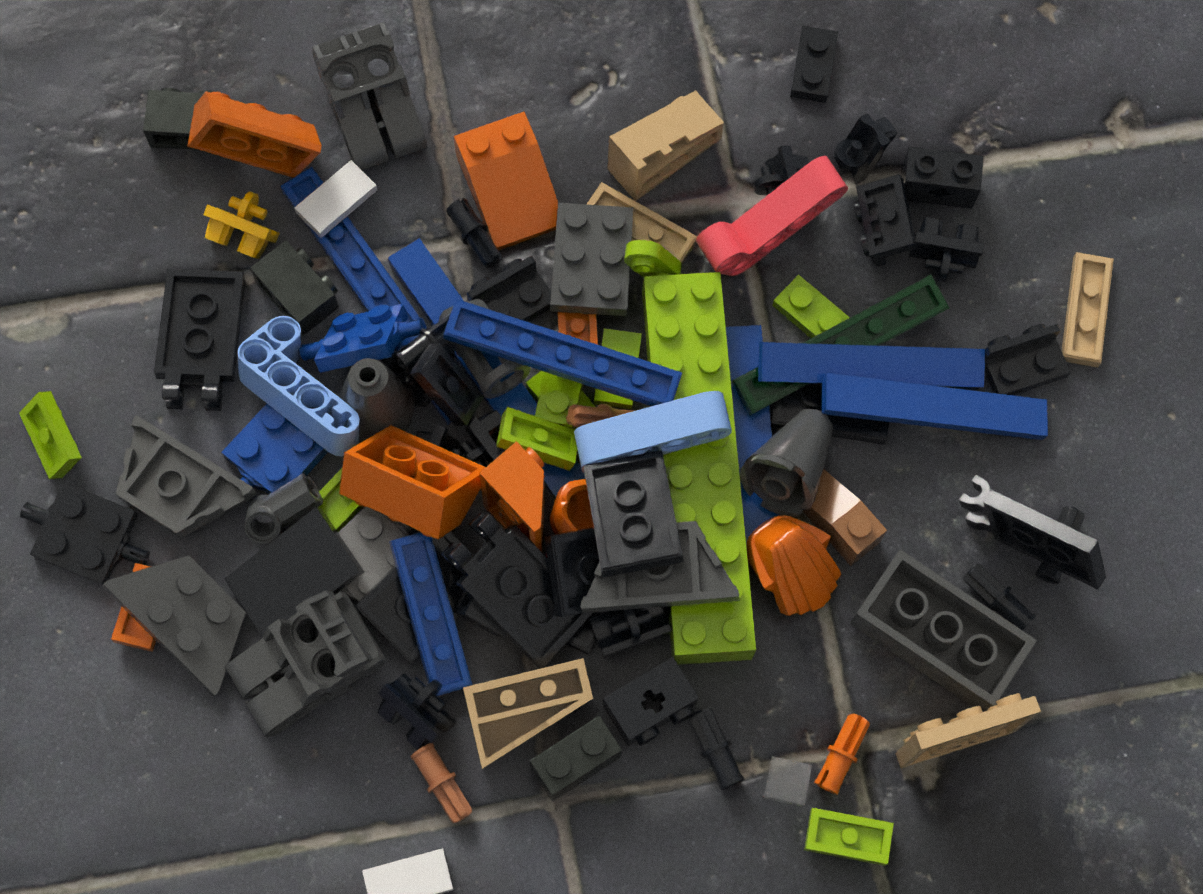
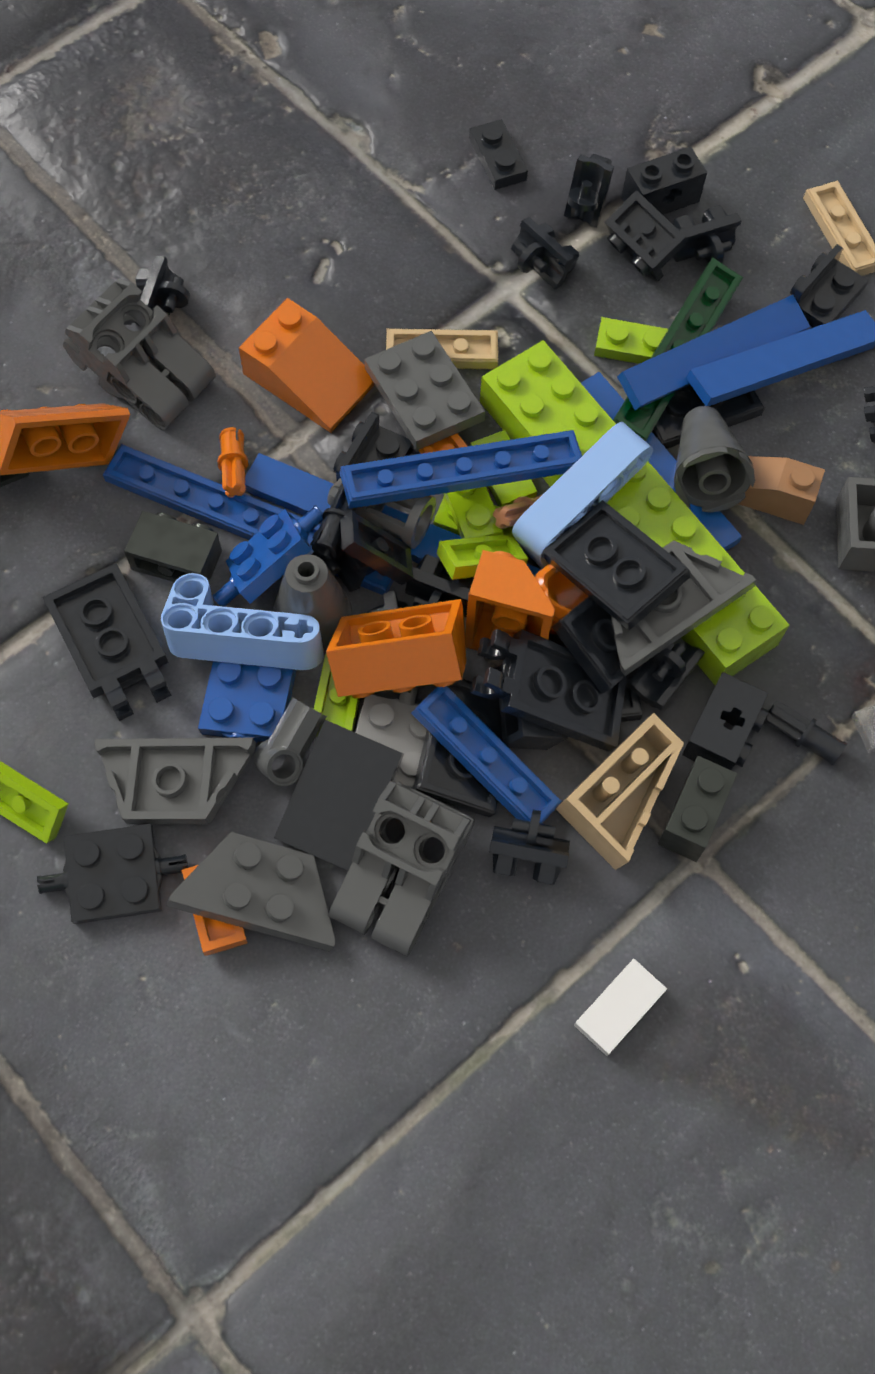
camera: 30 degrees left, 5 degrees down
yellow hips [203,191,279,259] -> none
white tile [294,160,377,238] -> none
nougat axle [411,743,472,823] -> none
black axle [446,198,502,268] -> none
tan wedge [608,90,724,201] -> none
lime plate [624,240,682,278] -> none
coral beam [696,156,848,276] -> none
orange hair [747,515,842,616] -> none
none -> black hips [134,256,190,323]
none -> orange axle [217,427,249,498]

